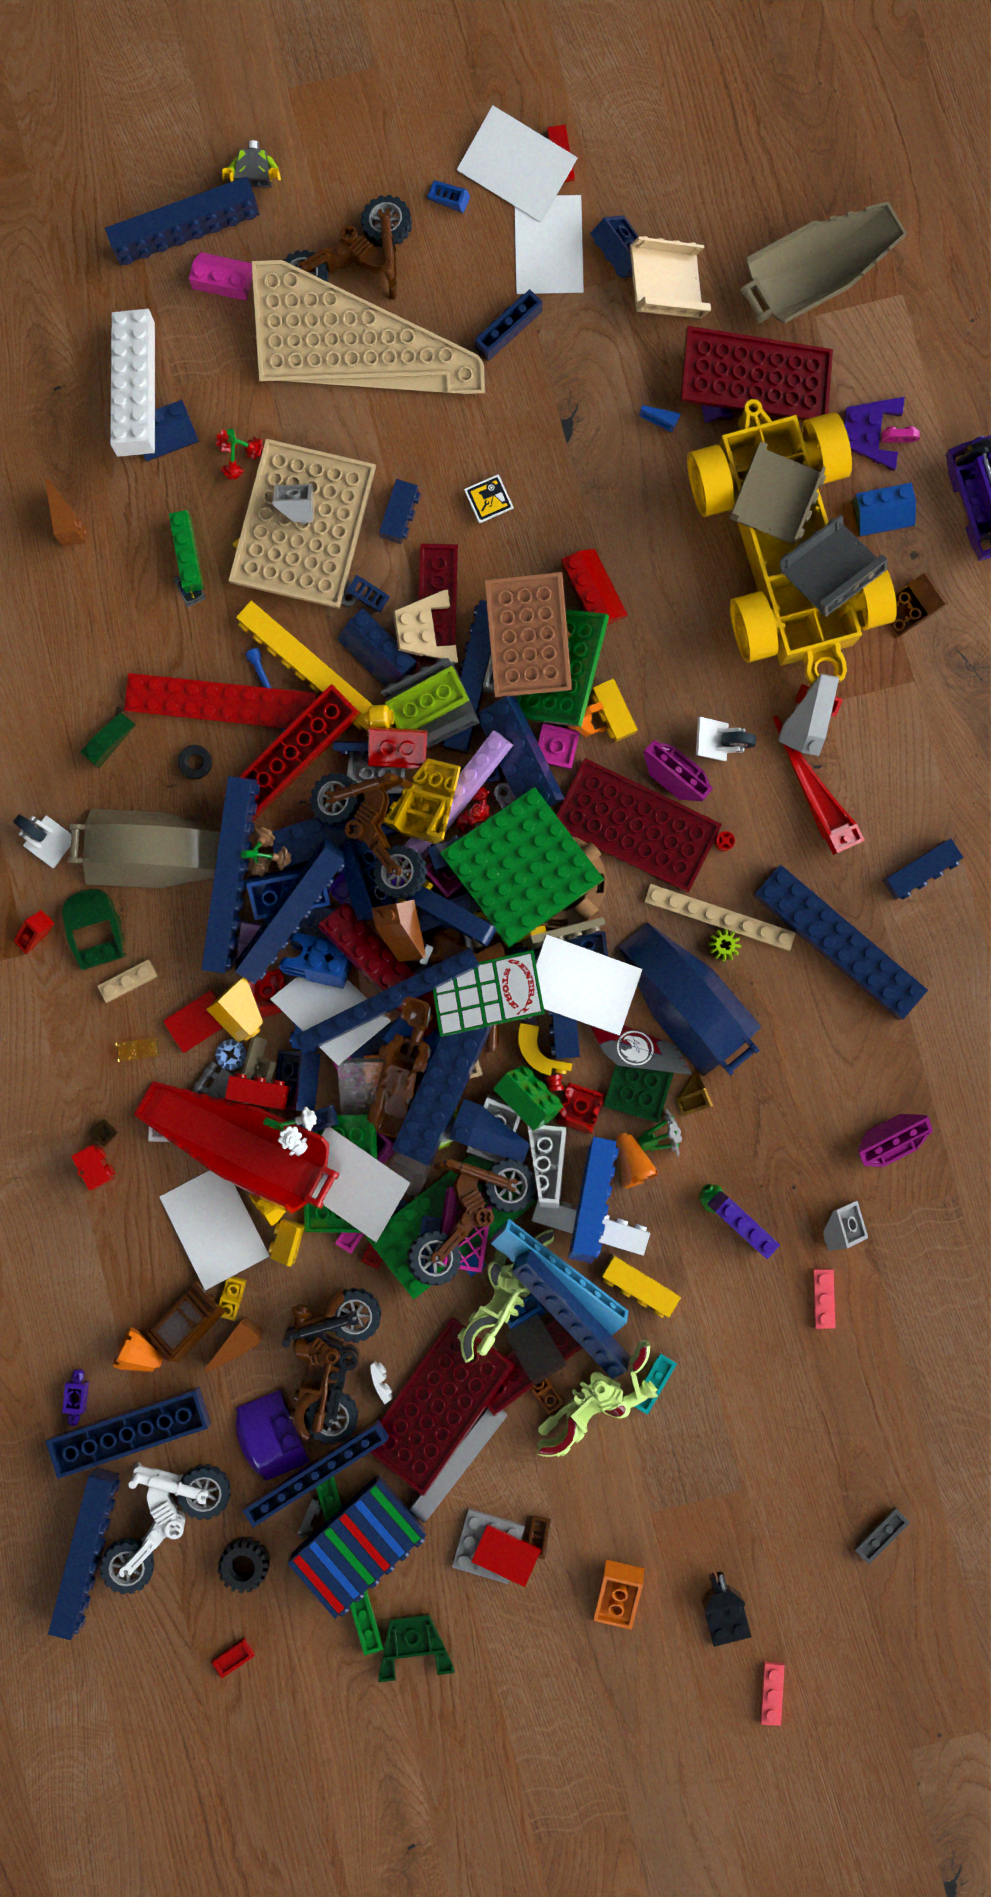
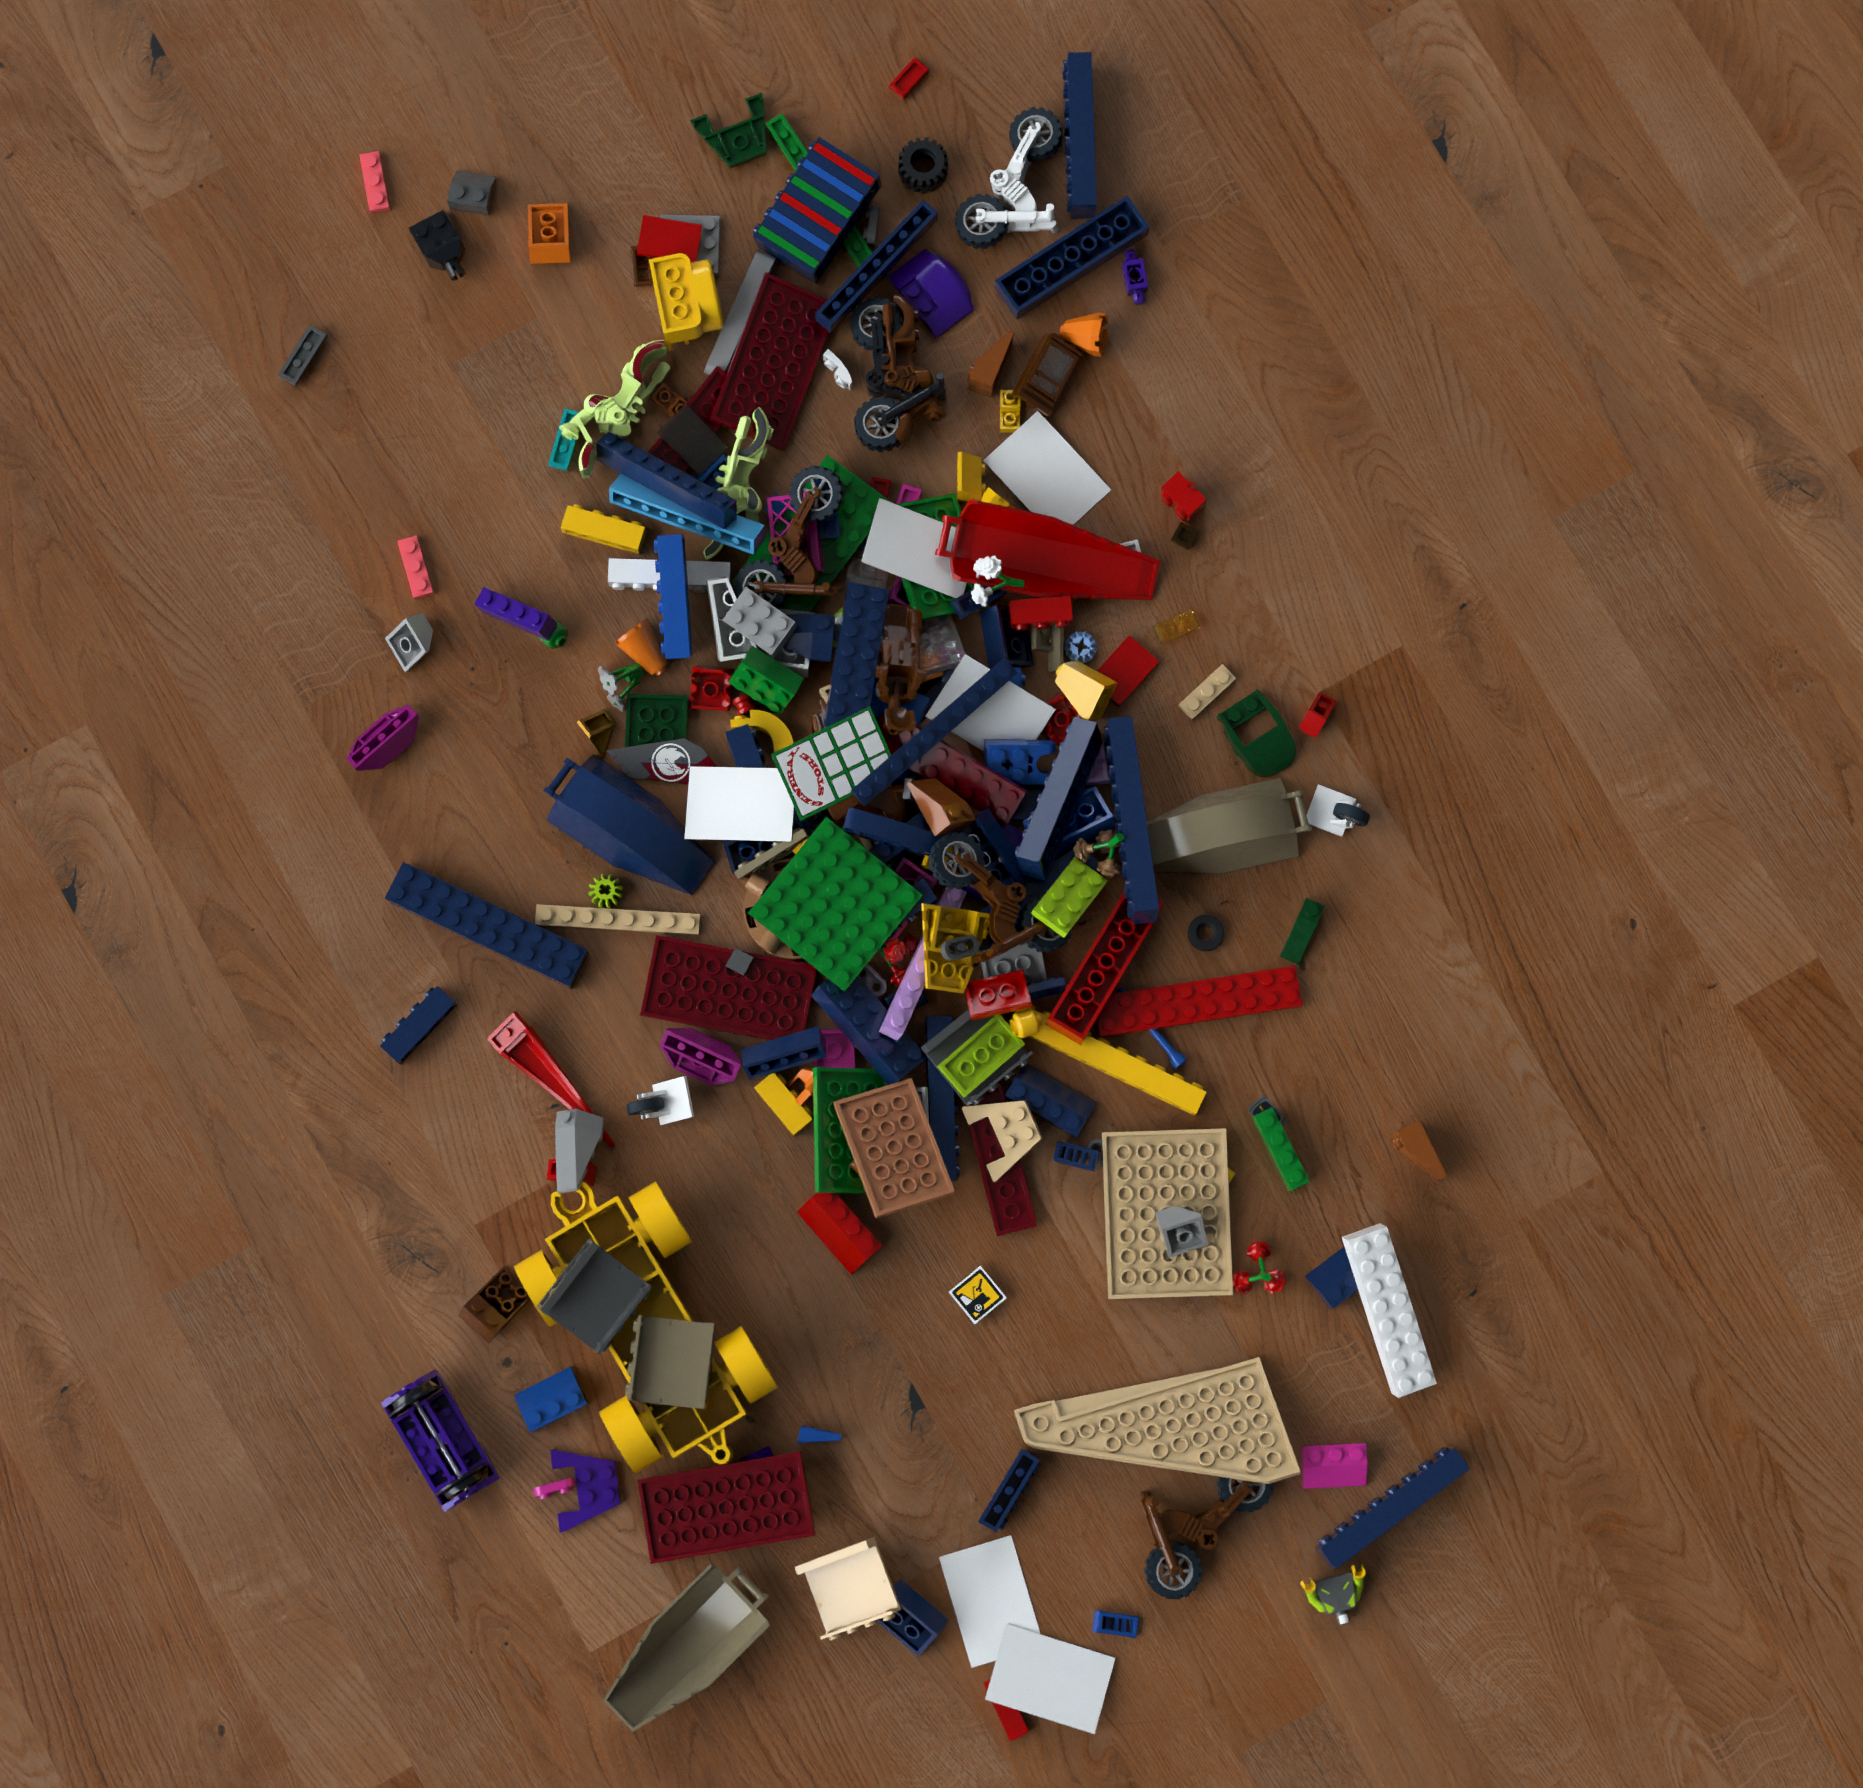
camera: 160 degrees right, 5 degrees down
flat silver plate [192,1061,235,1100] -> none
dark blue brick [379,479,421,544] -> none
red wheel [715,831,735,852] -> none
none -> dark grey slope [447,170,496,216]
none -> yellow brick [649,253,724,351]
none -> light grey brick [723,587,799,658]
none -> dark grey tile [726,948,754,976]
none -> dark blue brick [741,1026,827,1080]
none -> dark grey plate [941,935,980,961]
none -> lime plate [1031,857,1108,938]

